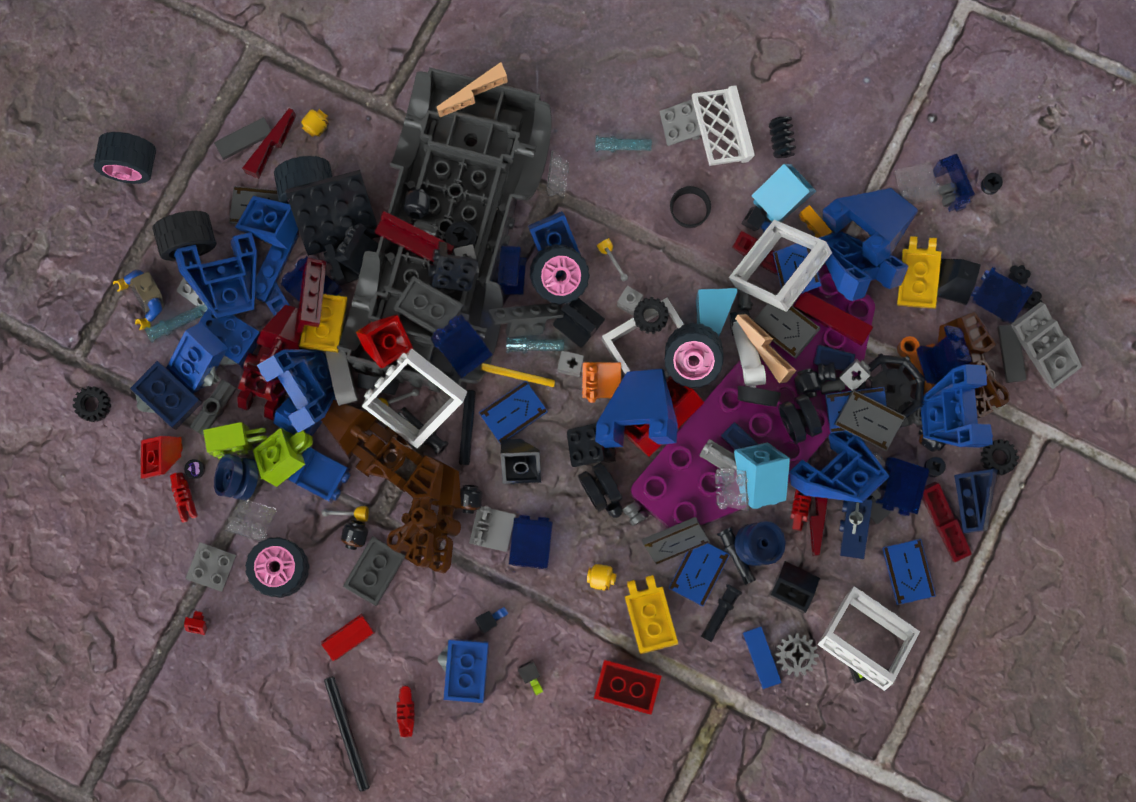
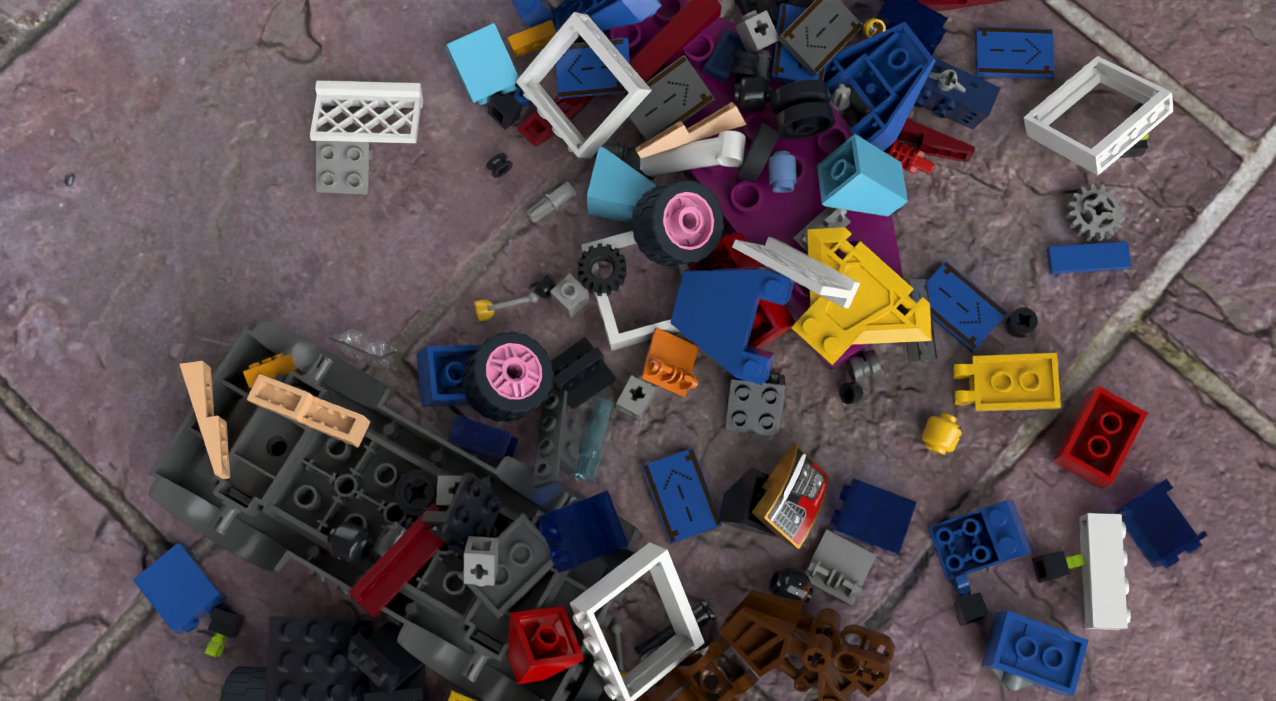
camera: 80 degrees left, 5 degrees down
yellow head [301,109,329,137] -> none
black axle [459,390,476,466] -> none
yellow bar [480,363,555,387] -> none
black wheel [577,462,622,512] -> none
clear light blue pin [595,135,652,153] -> none
black tyre [670,186,711,228] -> none
black pin [701,584,742,643] -> none
clear hinge [715,467,749,511] -> none
black pin [717,526,756,585] -> none
dark blue tile [720,422,758,450] -> none
dark blue wheel [735,521,786,566] -> none
black slope [768,561,820,613] -> none
black piece [769,117,796,158] -> none
none -> blue panel [133,542,227,634]
none -> black piece [205,607,245,657]
none -> light orange piece [243,353,297,388]
none -> light nougat slope [247,374,370,447]
none -> light grey brick [464,536,498,586]
none -> black bush [486,153,513,178]
none -> light grey axle [526,181,576,223]
none -> black hinge [533,275,556,299]
none -> white fence [732,237,860,308]
none -> slope [752,443,829,549]
none -> medium blue brick [768,151,796,193]
none -> yellow plate [791,227,932,365]
none -> light grey axle [830,84,851,117]
none -> yellow hinge [855,16,886,38]
none -> blue slope [928,500,1033,580]
none -> black wheel [1005,307,1038,338]
none -> white brick [1079,513,1131,630]
none -> clear blue panel [1113,479,1208,569]

